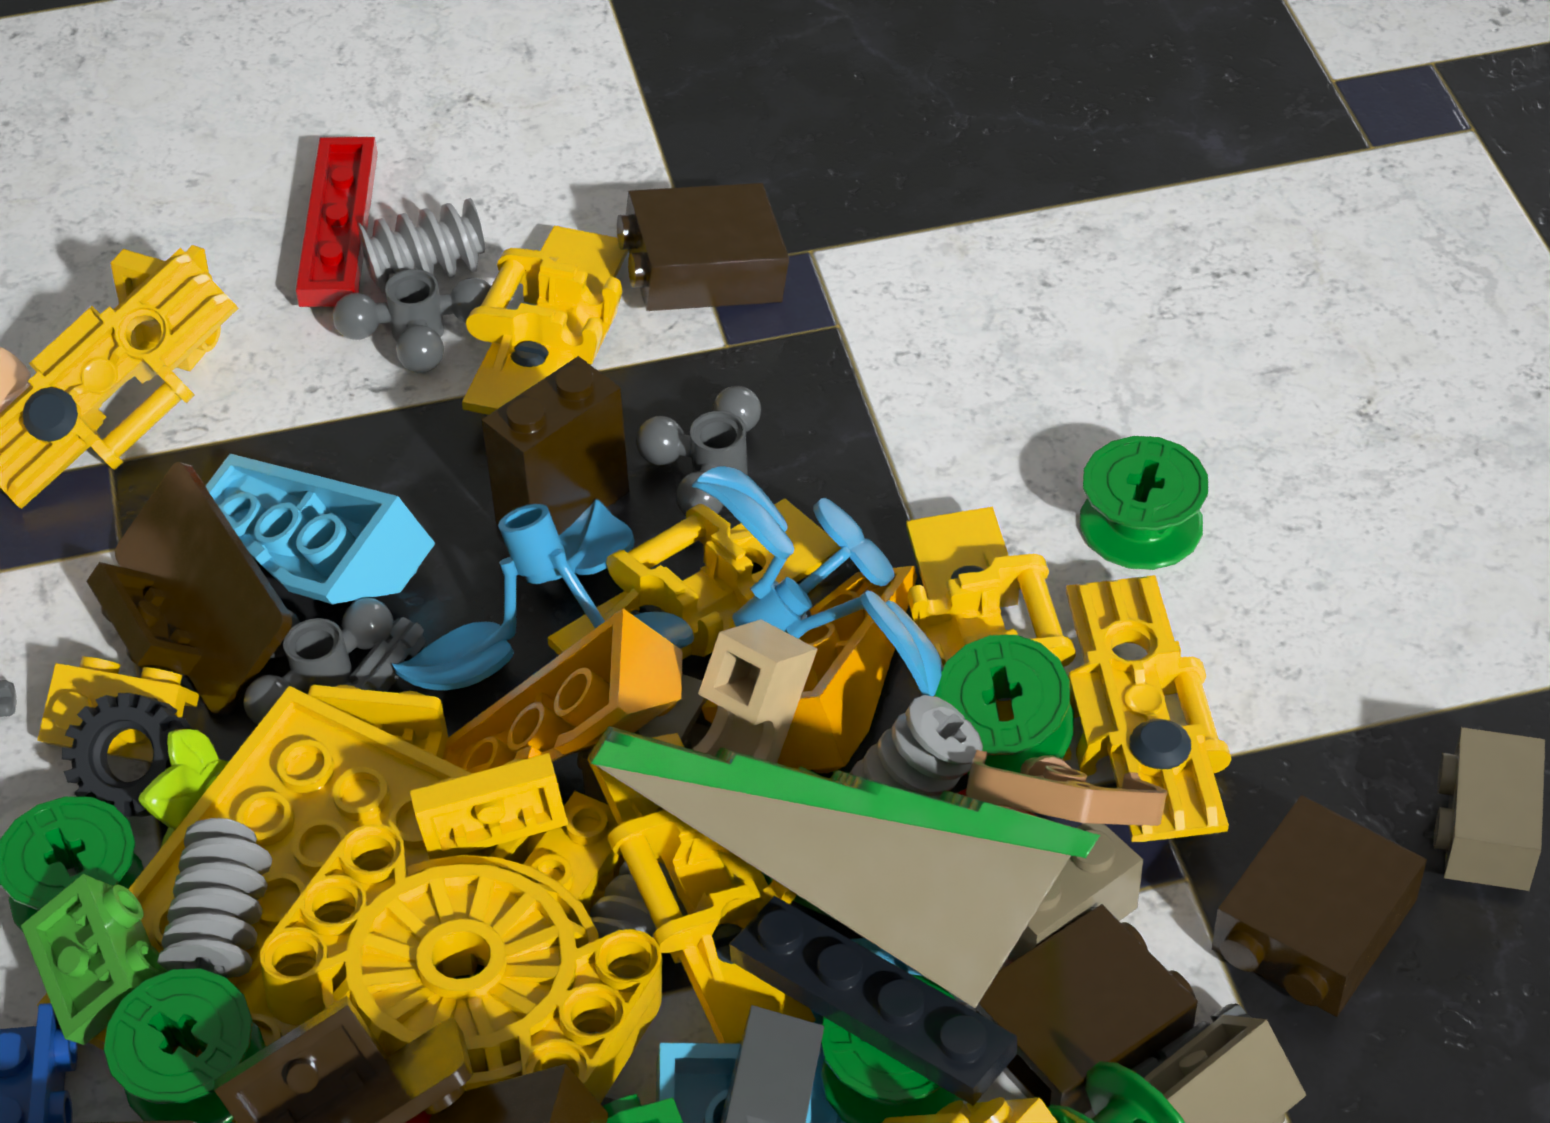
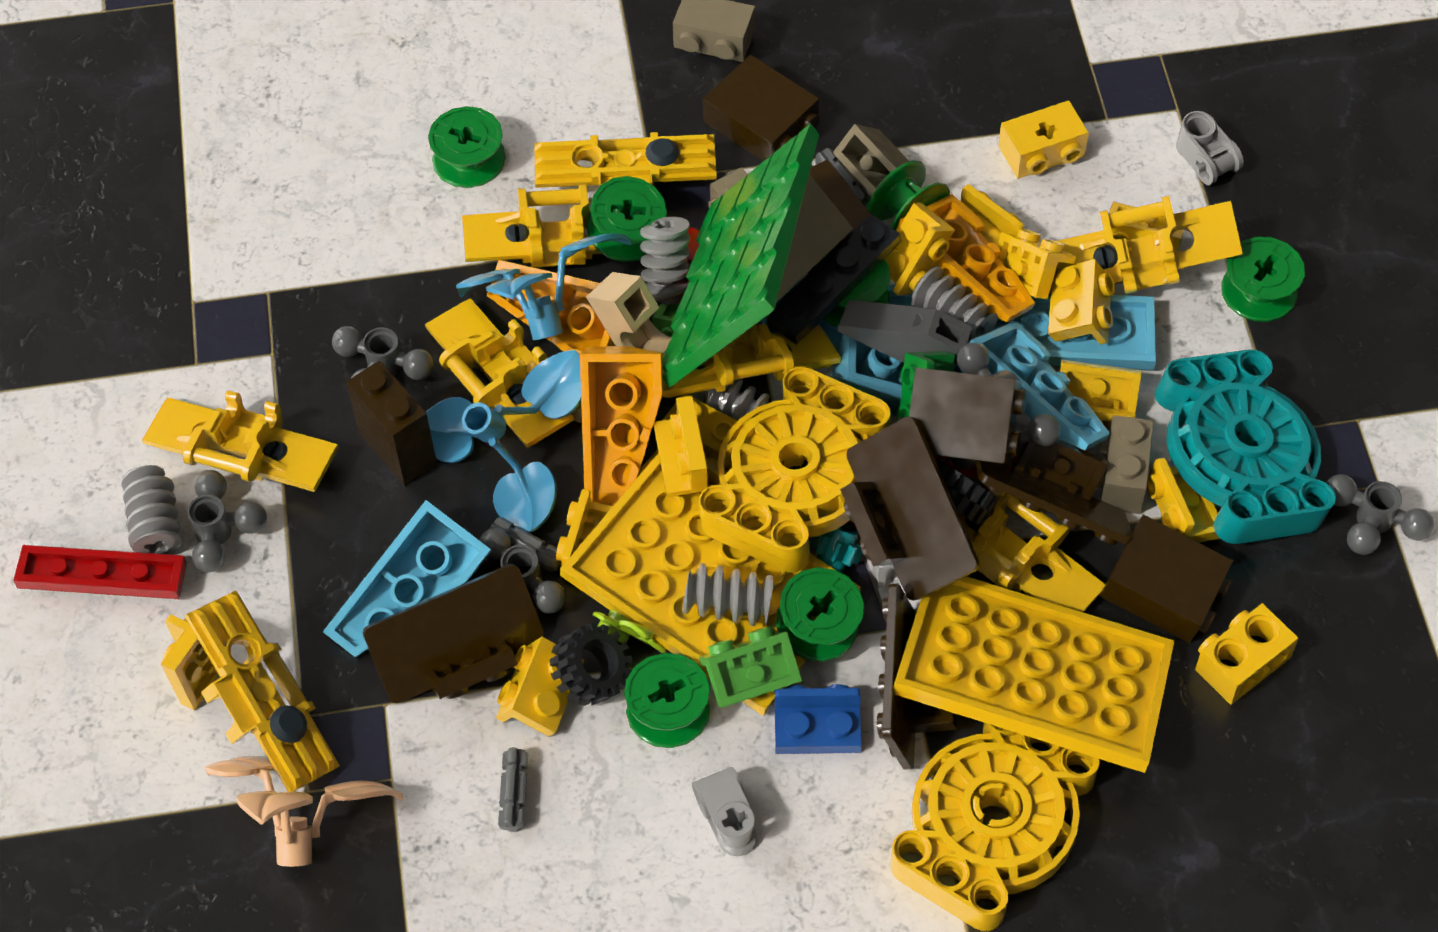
camera: 85 degrees left, 10 degrees up
dark brown brick [617,183,789,311] -> none
medium nougat piece [966,750,1167,826] -> none

